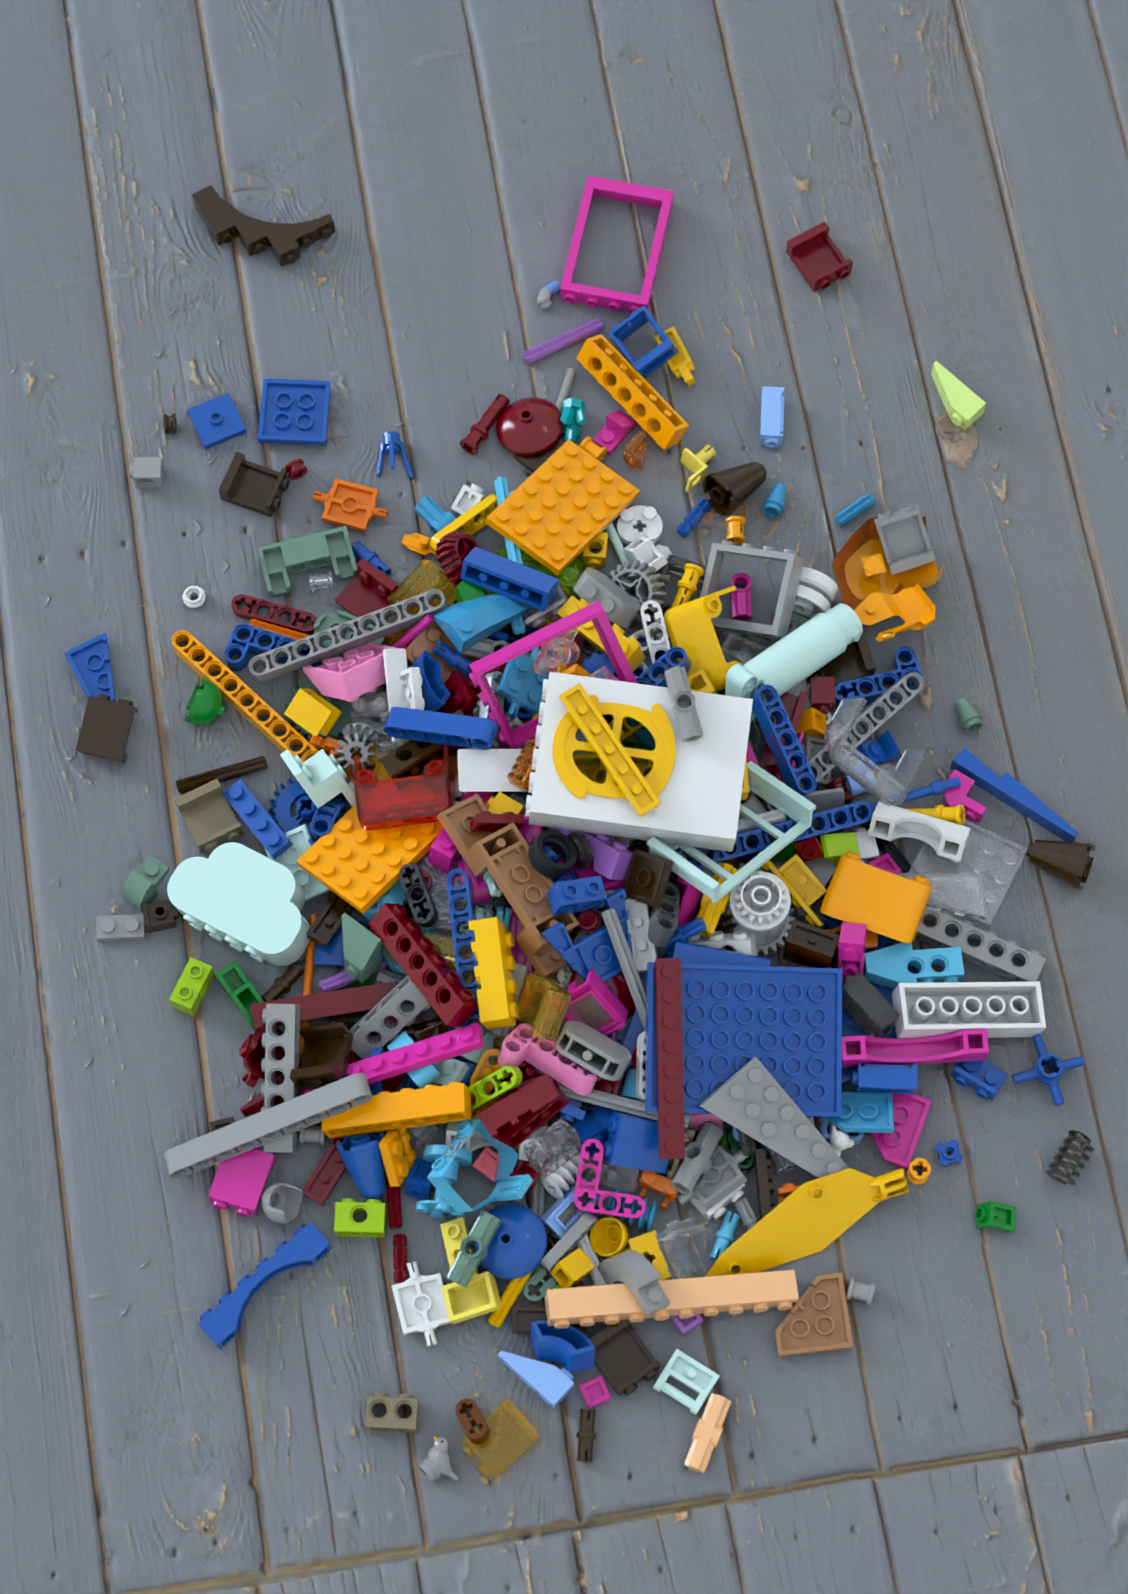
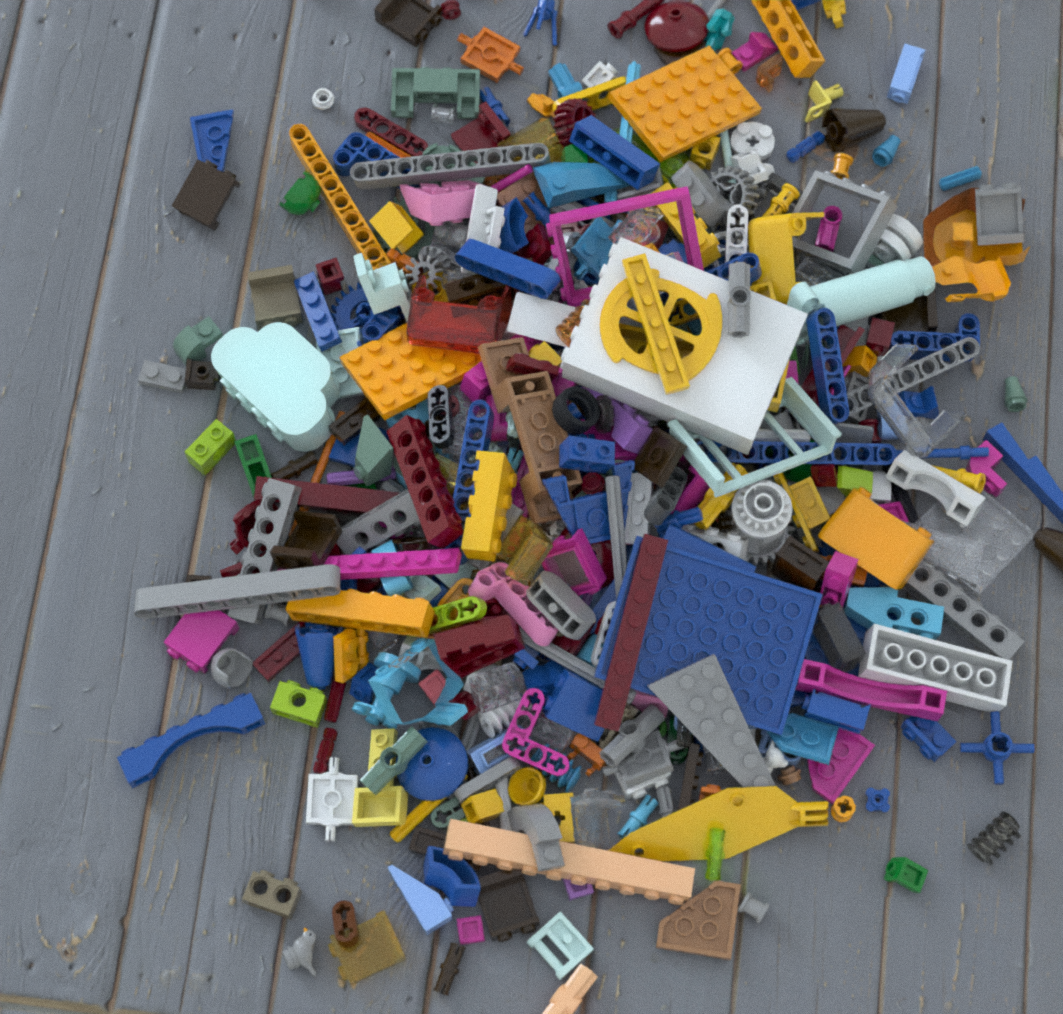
camera: 15 degrees right, 0 degrees up
dark brown axle [176,756,268,793] -> none
none -> dark red brick [315,257,344,295]
none -> clear neon green pin [705,828,726,881]
none -> medium nougat plate [777,765,802,785]

